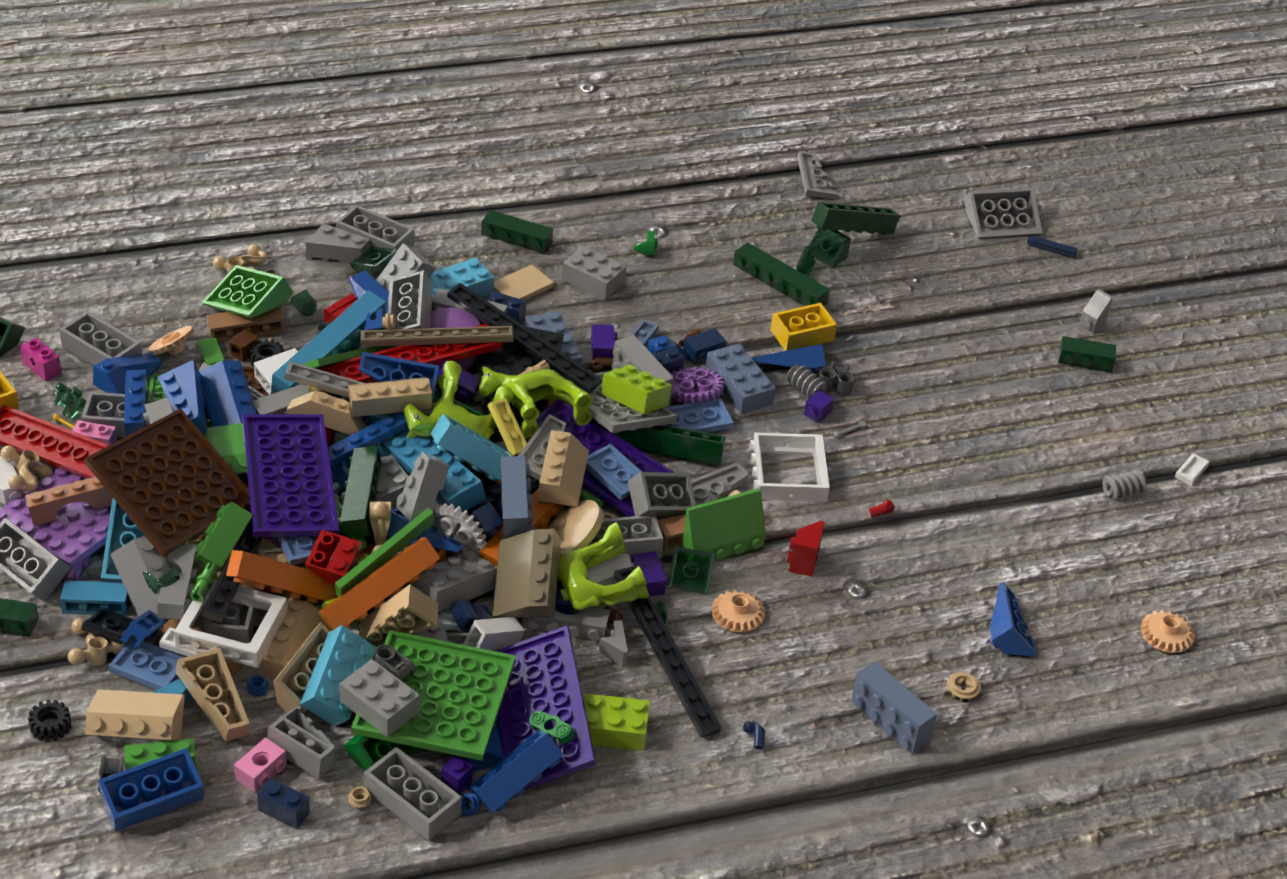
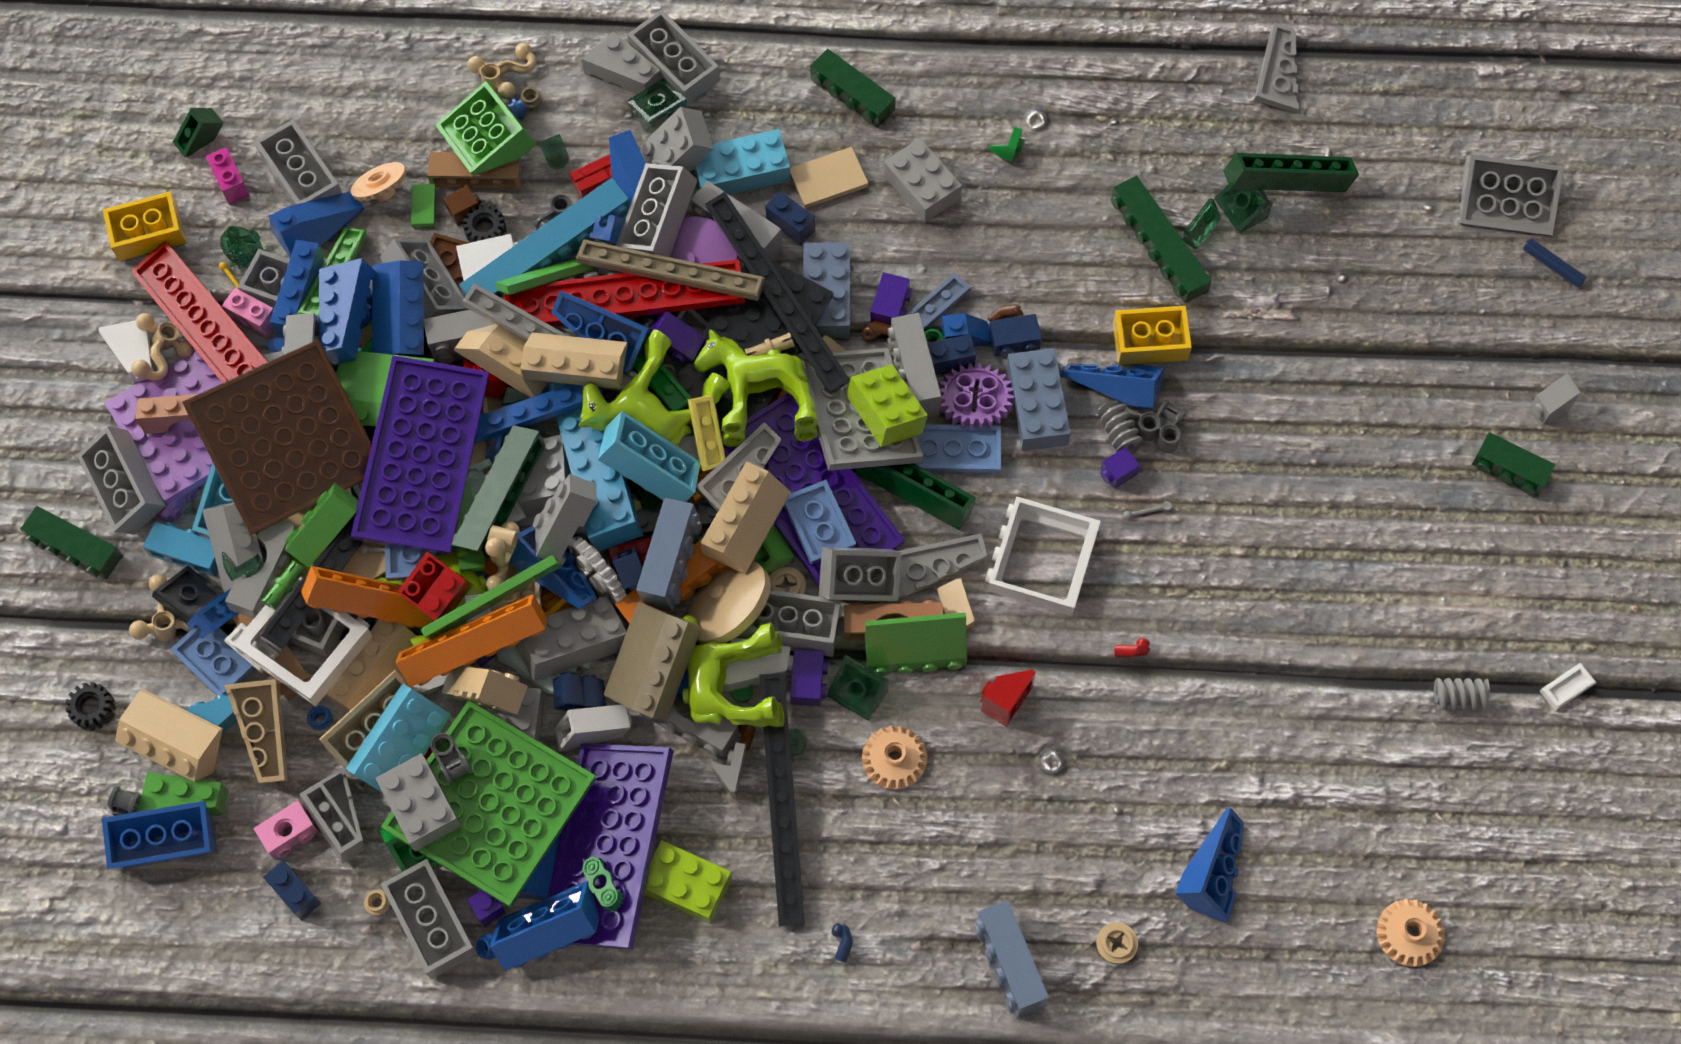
camera: 25 degrees right, 25 degrees up
tan plate [382,313,396,330] -> none

